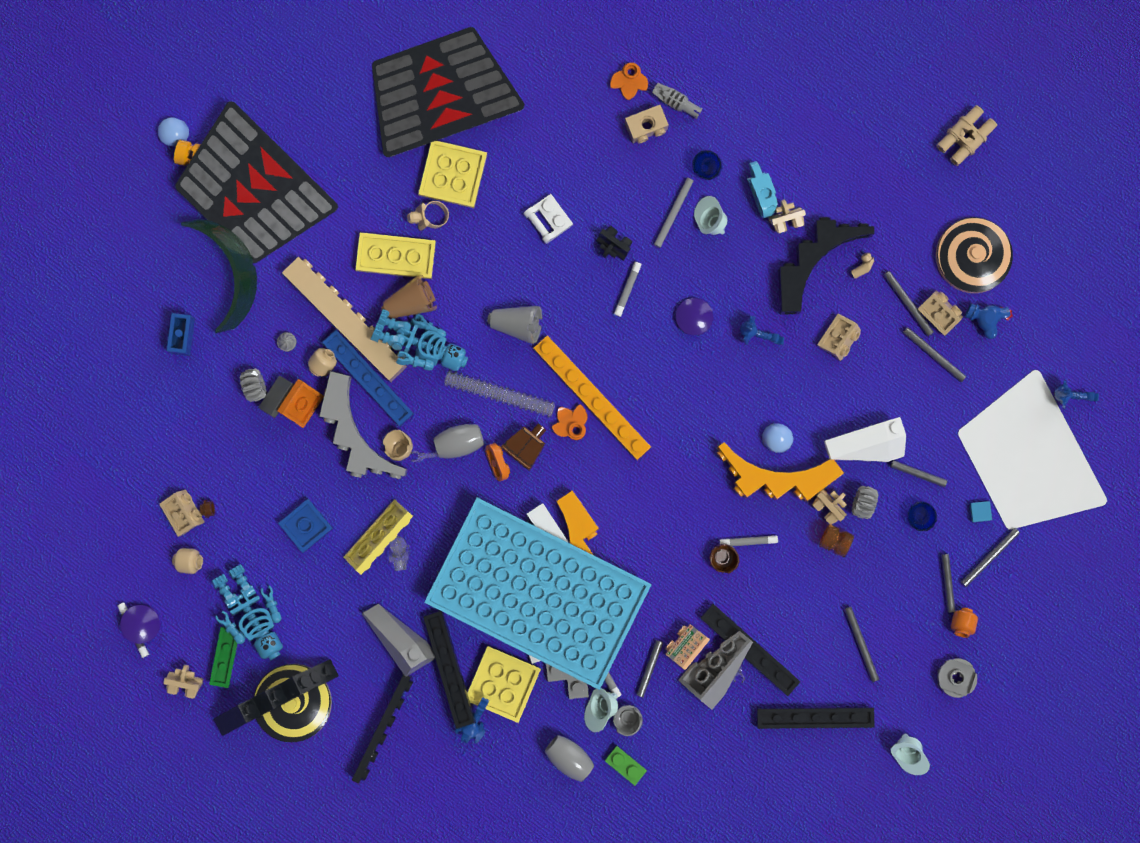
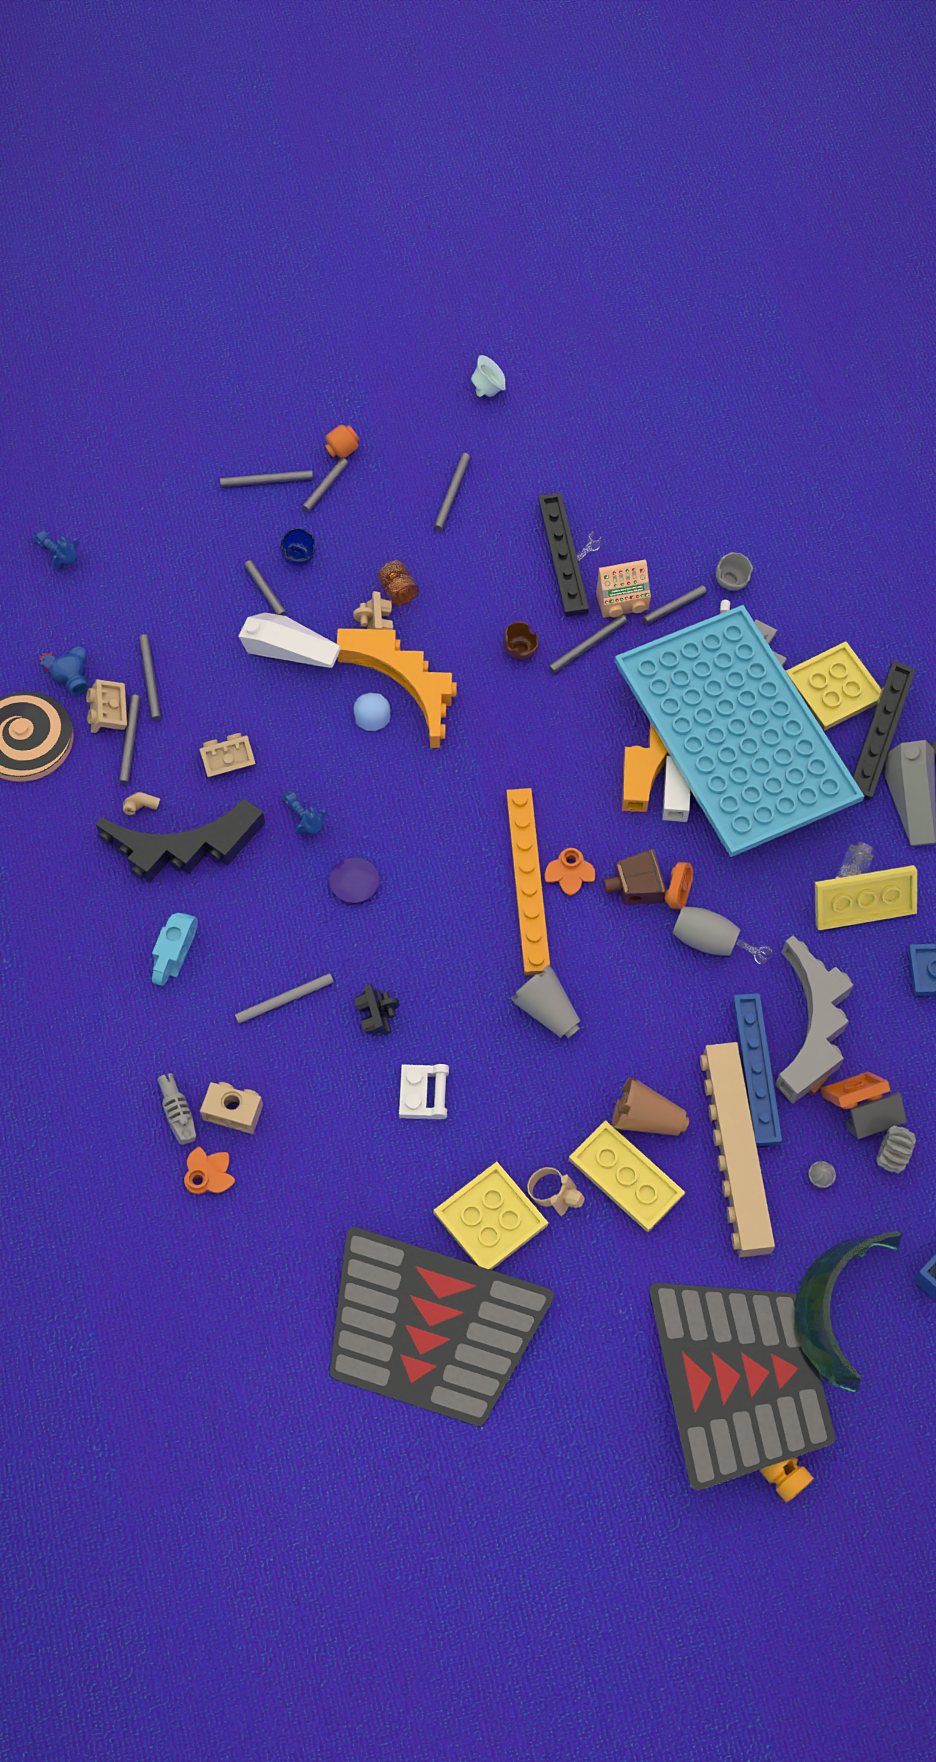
camera: 140 degrees left, 20 degrees down
light blue hair [158,117,189,147] -> none
tan head [308,348,337,376] -> none
dark azure piece [370,309,468,371] -> none
tan hair [383,430,413,461] -> none
clear piece [444,370,555,418] -> none
blue piece [455,697,490,744] -> none
light grey piece [545,735,594,782] -> none
light aqua piece [584,688,618,732] -> none
bright green plate [605,746,647,786] -> none
light grey bar [614,262,642,317] -> none
light grey wedge [678,631,753,710] -> none
clear blue hair [692,150,723,180] -> none
light aqua piece [694,196,728,235] -> none
light grey bar [720,535,778,546] -> none
black plate [757,708,875,729] -> none
tan hips [768,199,806,233] -> none
light grey gear [852,486,879,519] -> none
light grey plate [937,658,977,698] -> none
white sticker [958,370,1107,529] -> none
dark azure tile [970,501,992,522] -> none
none -> flat silver bar [548,615,627,674]

